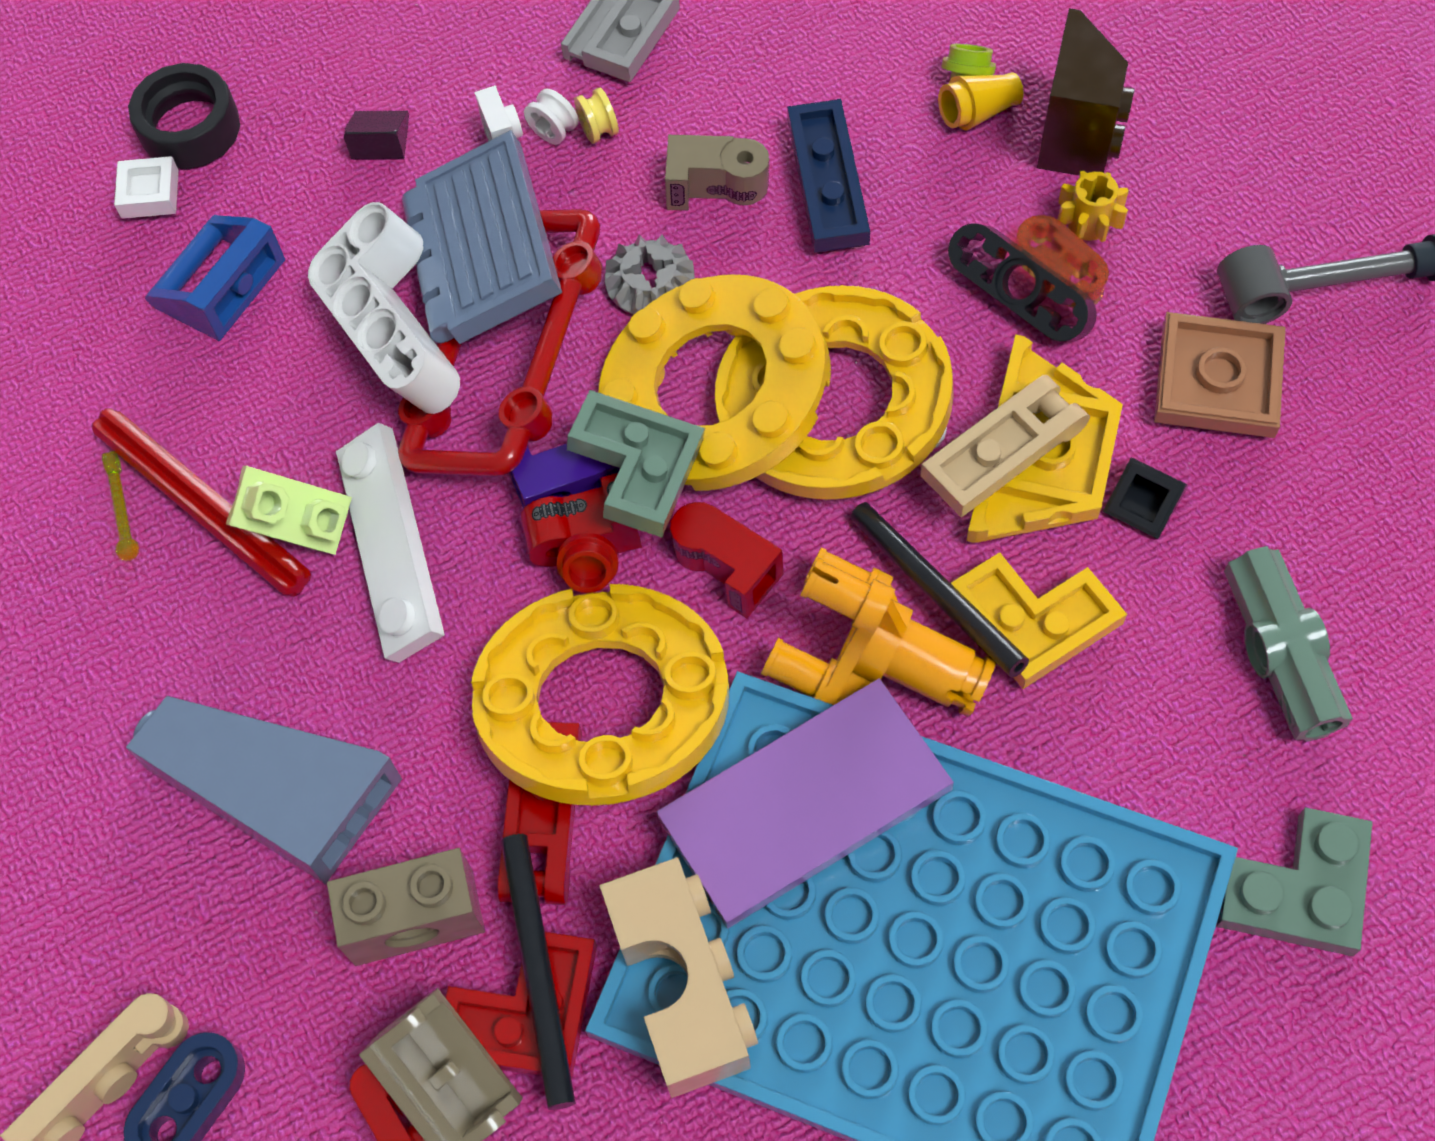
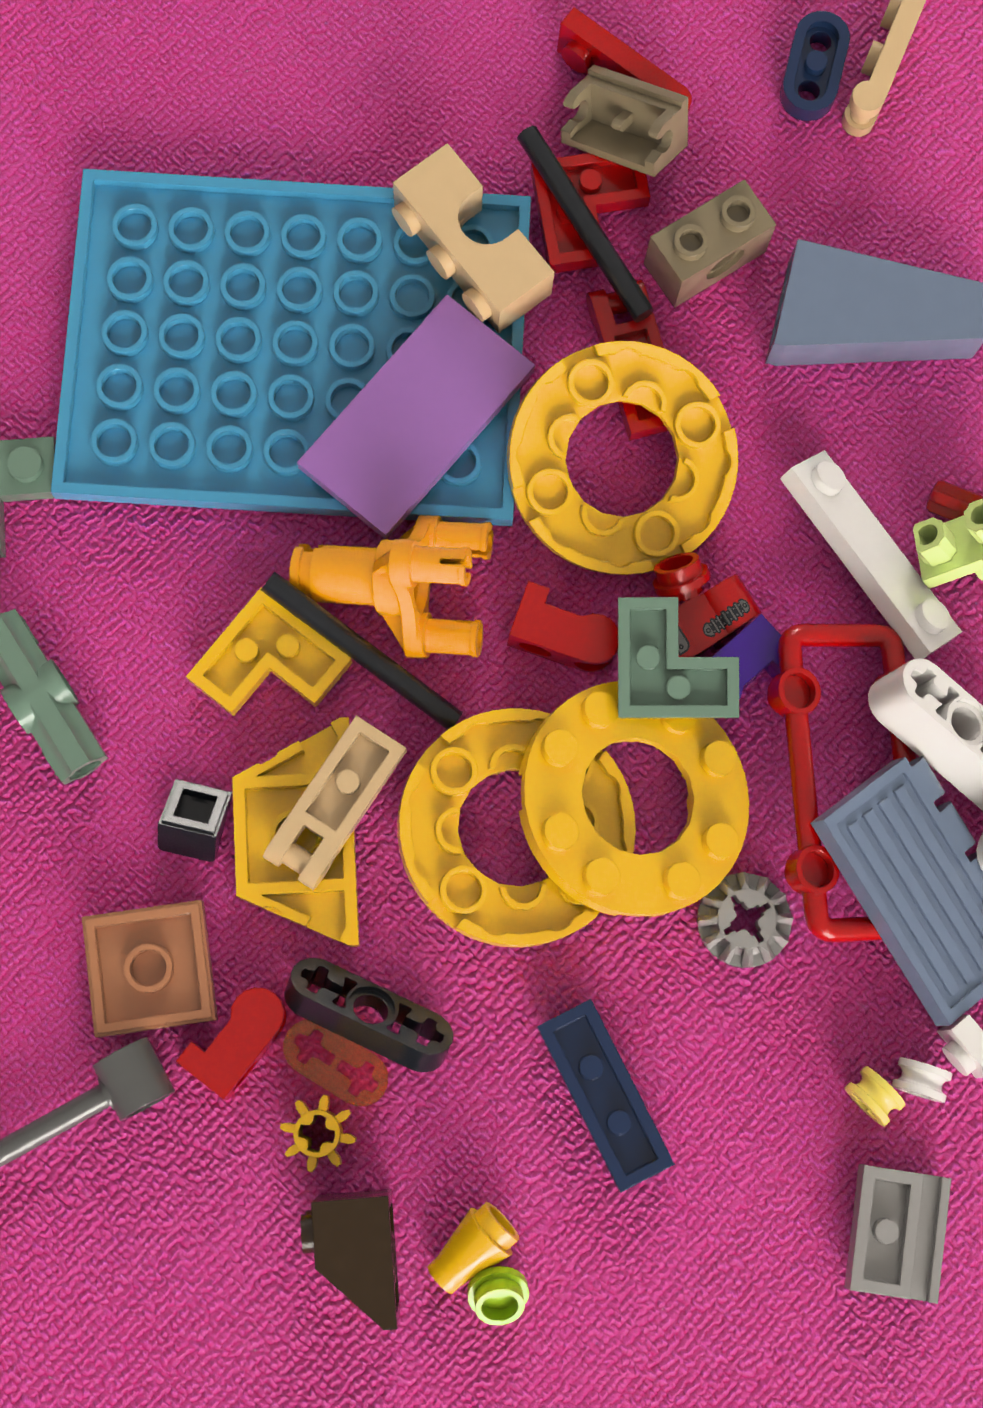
camera: 150 degrees right, 15 degrees up
dark tan leg [665,134,769,210] -> none
none -> red leg [176,987,287,1100]

